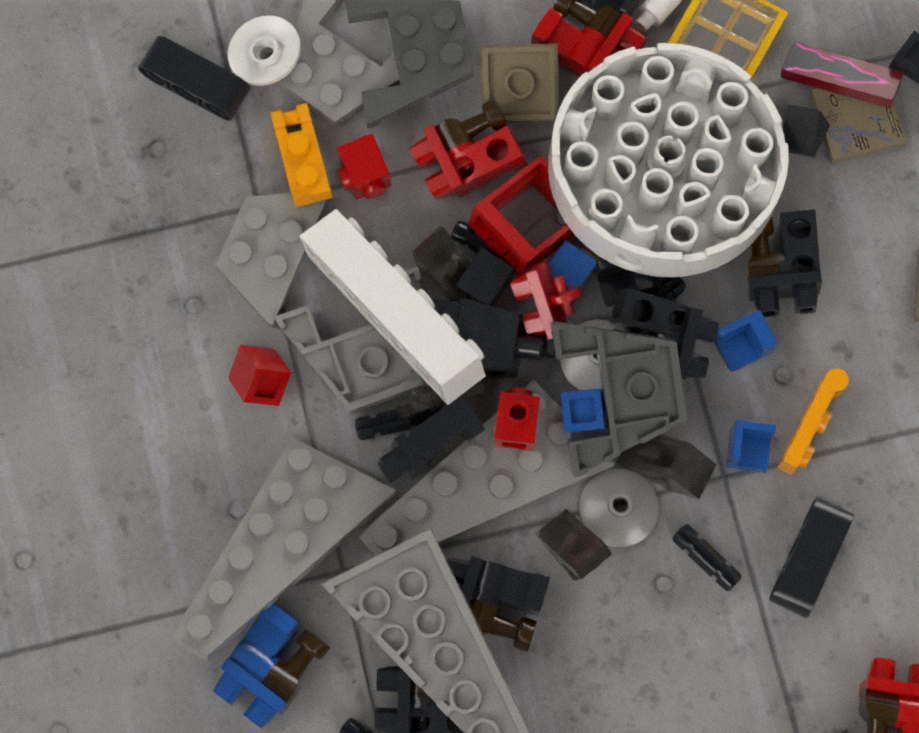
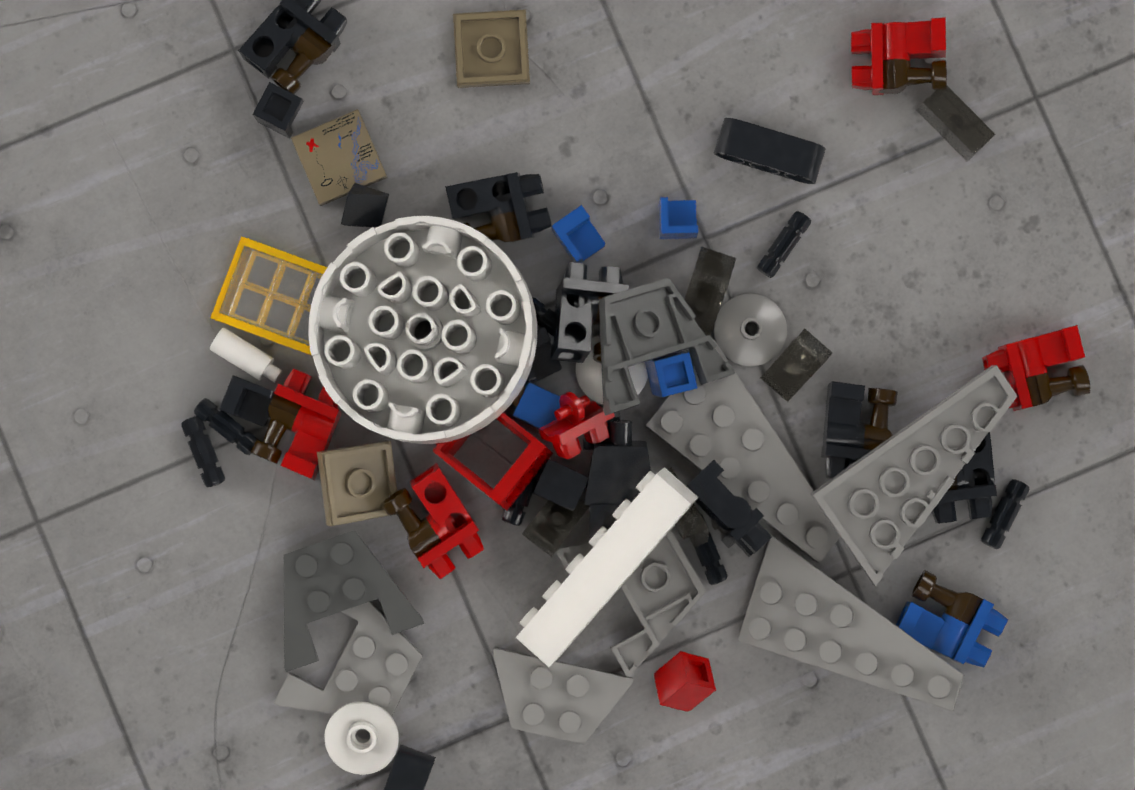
camera: 100 degrees left, 10 degrees up
light orange plate [270,103,333,208] -> none
red brick [337,133,392,200] -> none
red brick [494,388,540,451] -> none
light orange plate [777,368,849,475] -> none
tile [781,42,904,109] -> none

